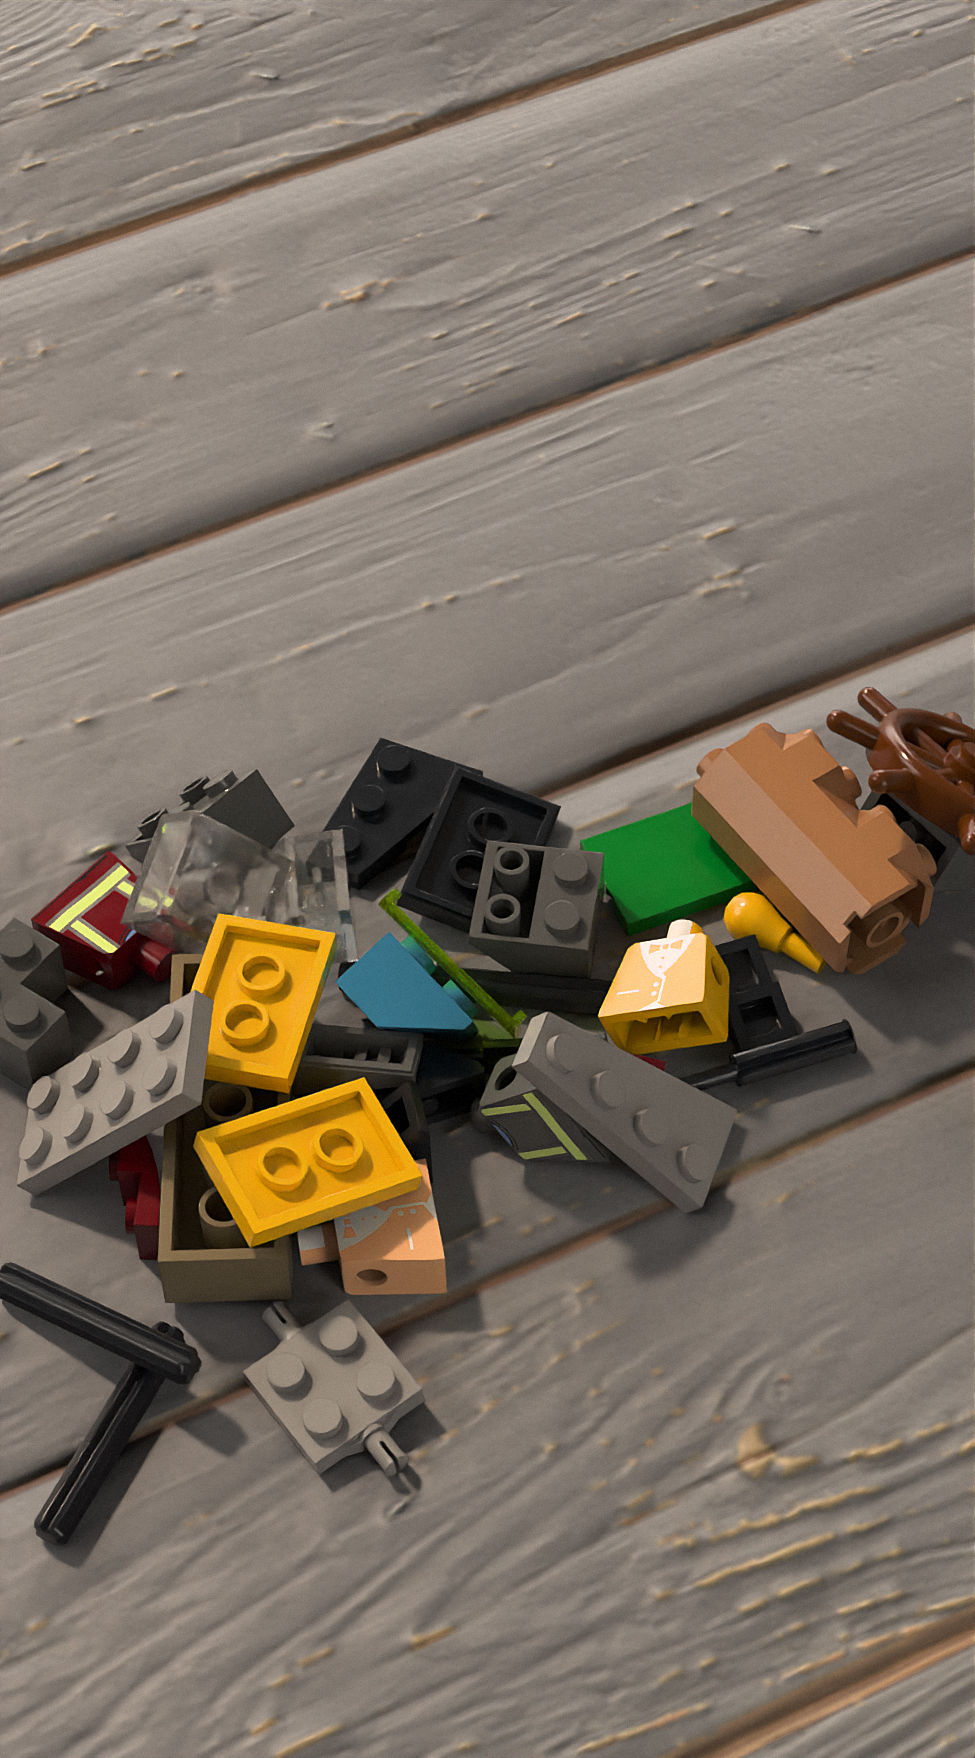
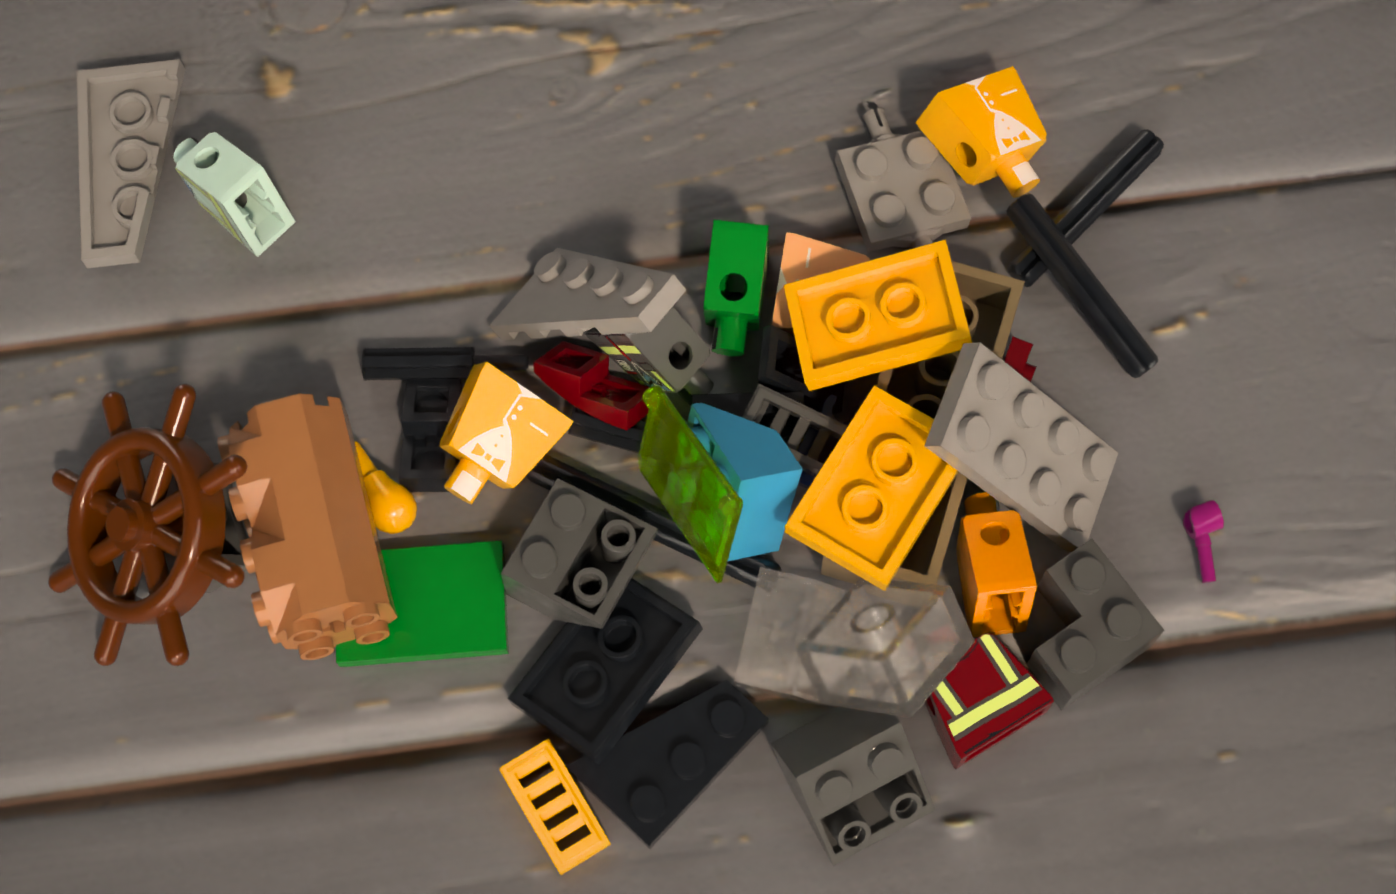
camera: 160 degrees left, 20 degrees up
none -> yellow slope [499,739,611,875]
none -> green torso [703,220,769,356]
none -> yellow torso [916,66,1047,198]
none -> light orange torso [956,492,1037,638]

